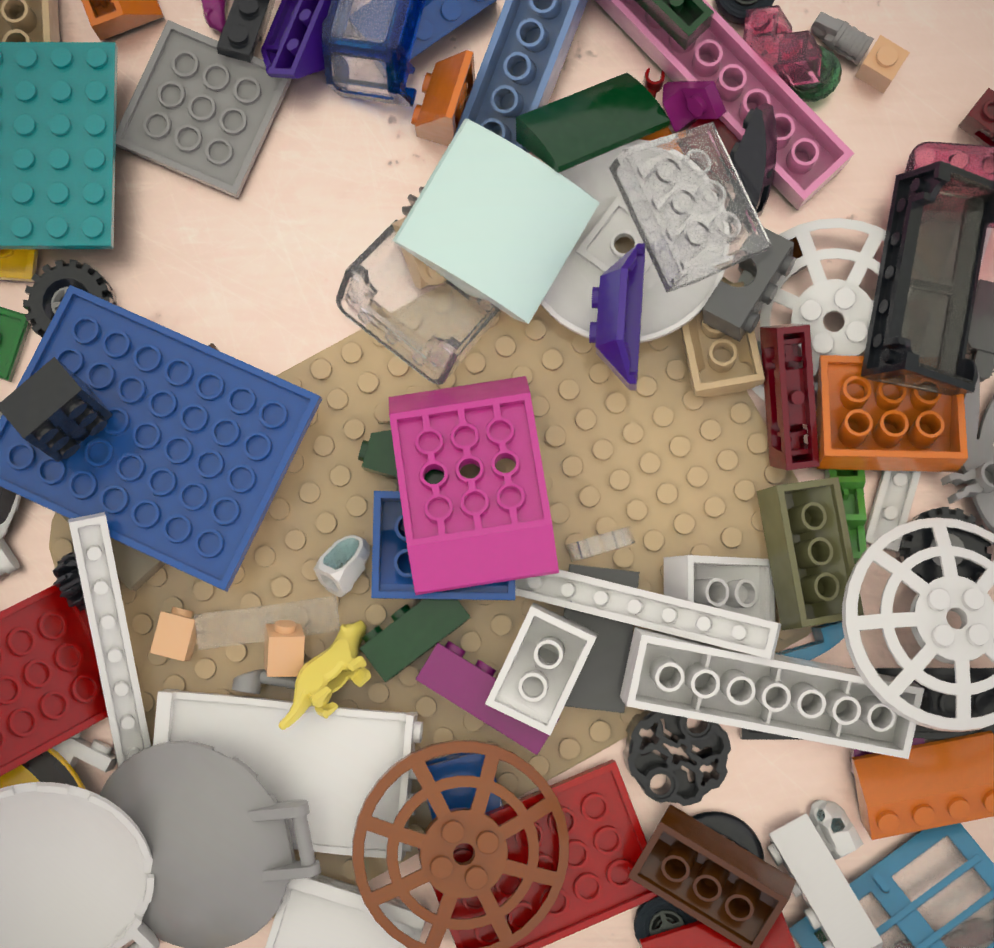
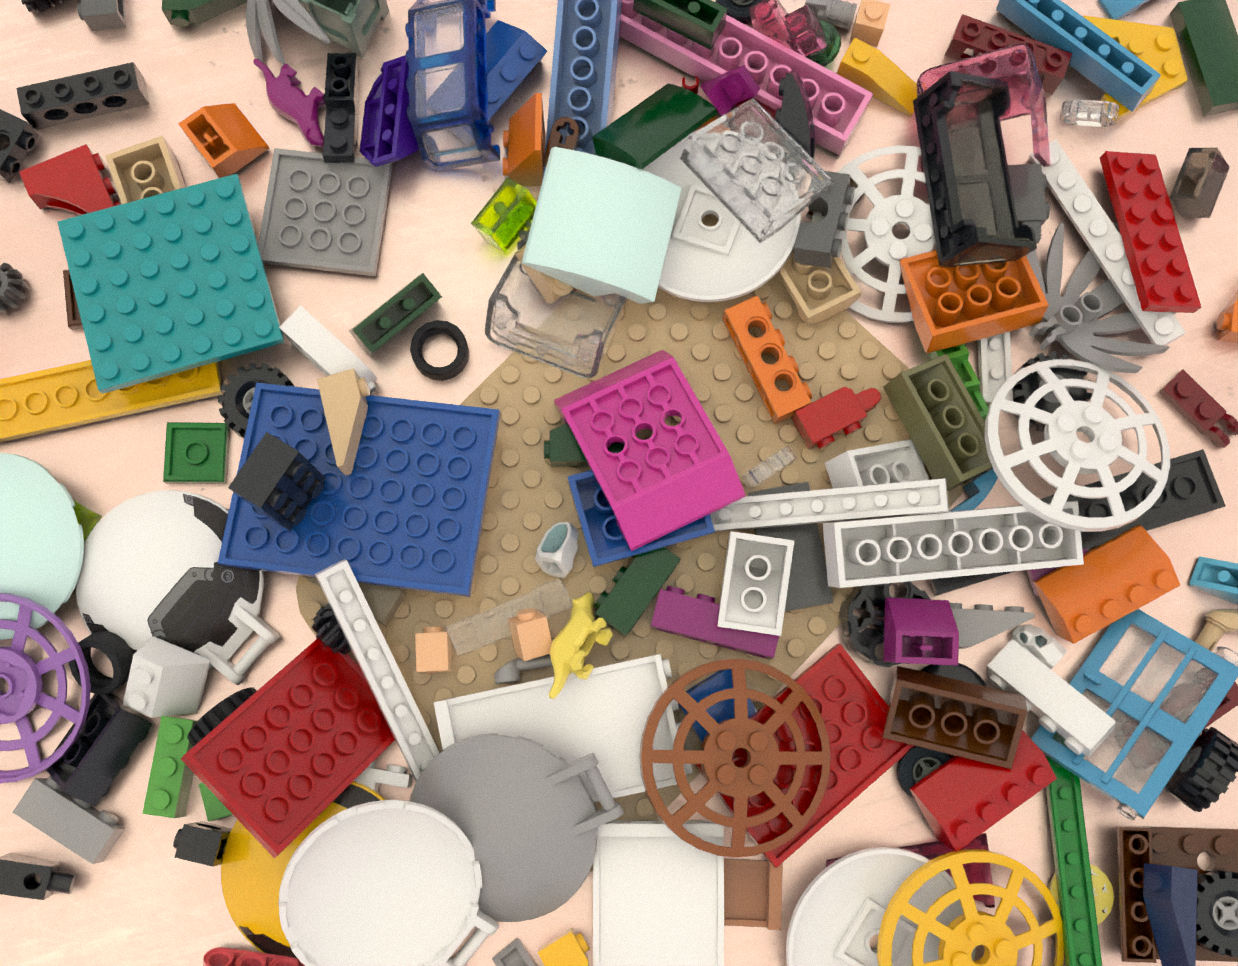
camera: 25 degrees left, 5 degrees down
dark purple wedge [589,243,645,391] -> none
dark red brick [760,323,820,471] -> none
none -> white window [279,305,377,395]
none -> tan slope [317,368,370,476]
none -> dark green brick [349,273,442,354]
none -> black tyre [410,320,469,381]
none -> clear neon green brick [471,177,537,253]
none -> reddish brown beam [544,117,581,167]
none -> orange brick [722,295,812,424]
none -> red hinge [791,387,882,450]
none -> yellow slope [836,38,924,117]
none -> magenta slope [883,597,959,665]
none -> light grey slope [950,603,1034,649]

